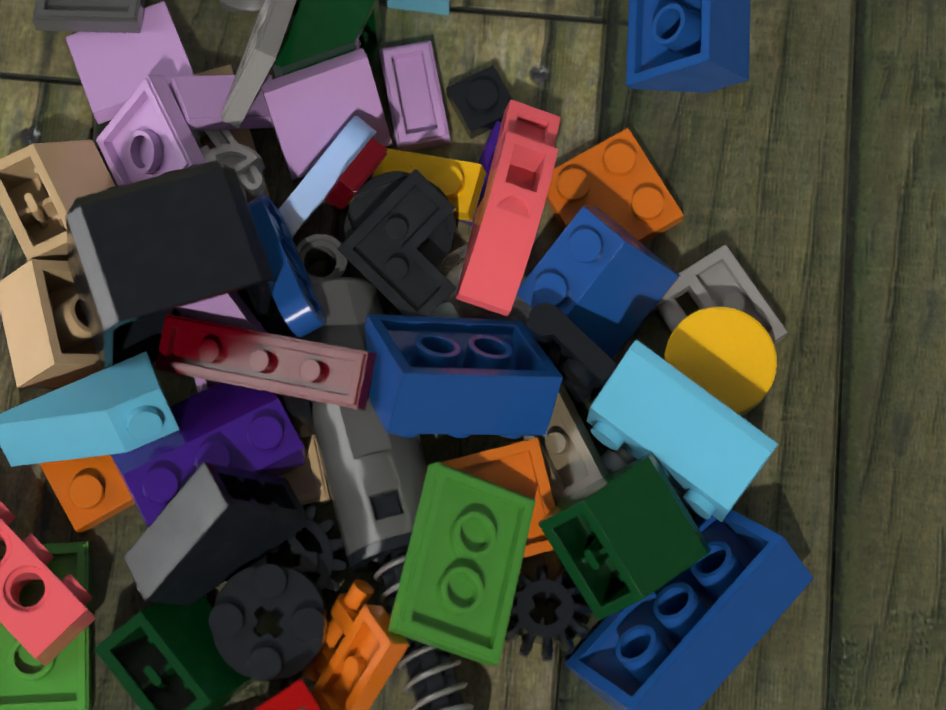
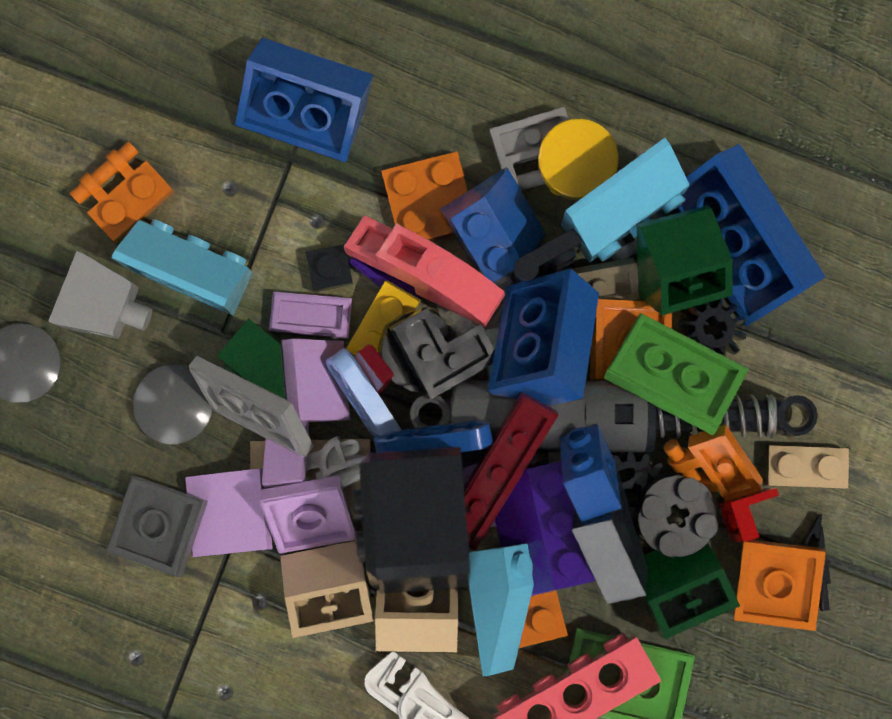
camera: 75 degrees left, 10 degrees up
none -> blue brick [559,424,621,522]

